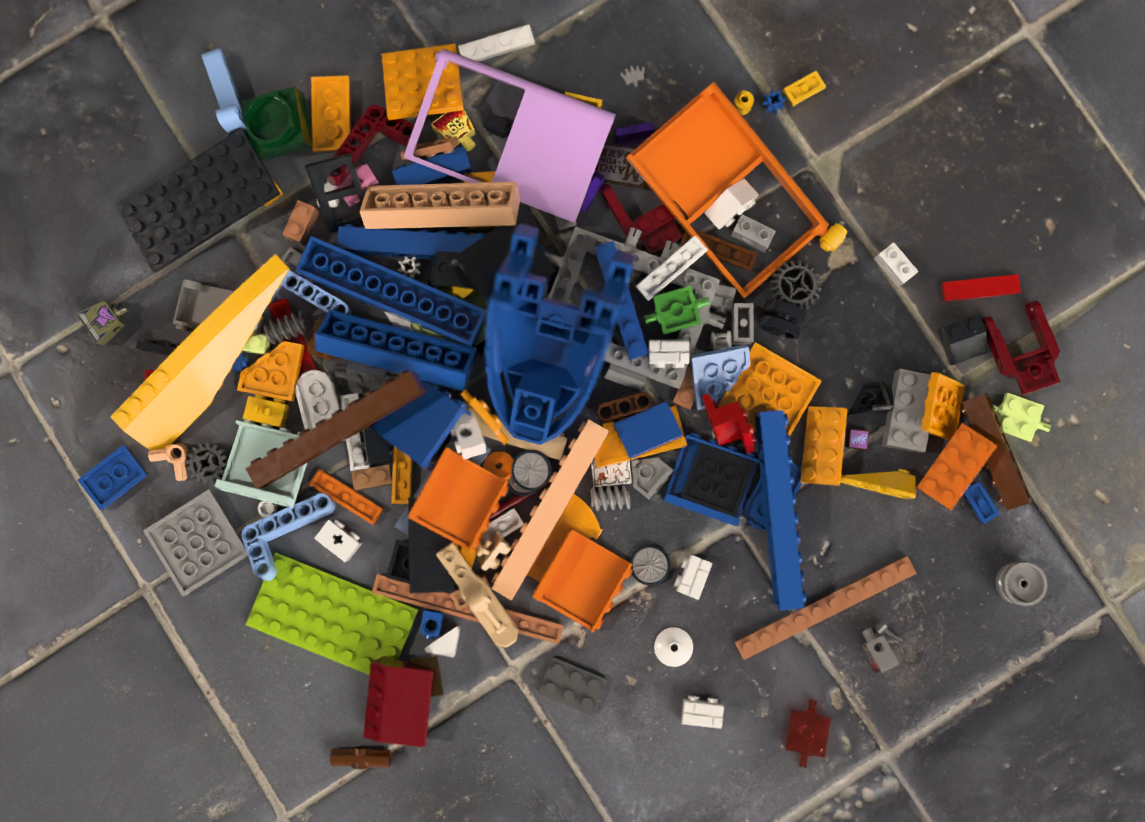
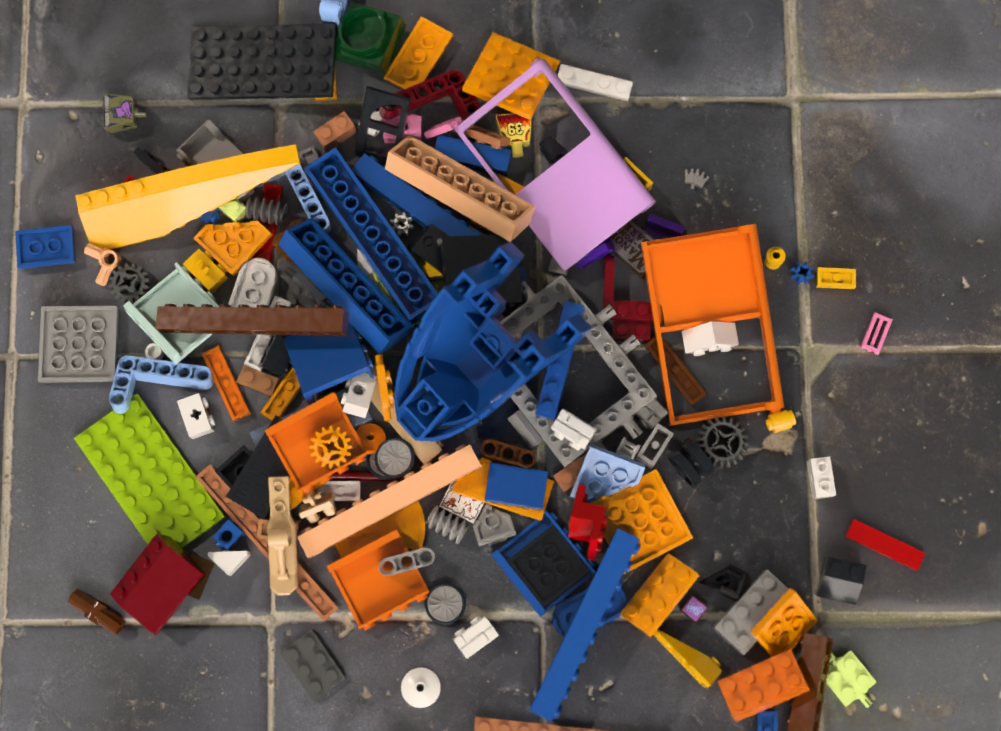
camera: 30 degrees right, 5 degrees down
white tile [636,235,708,301] -> none
bright green plate [644,286,710,334] -> none
light grey brick [731,214,776,253] -> none
dark red plate [981,300,1061,396] -> none
none -> light orange gear [309,426,352,469]
none -> light grey beam [379,548,435,576]
none -> bright pink tile [424,116,462,139]
none -> bright pink tile [860,312,893,355]

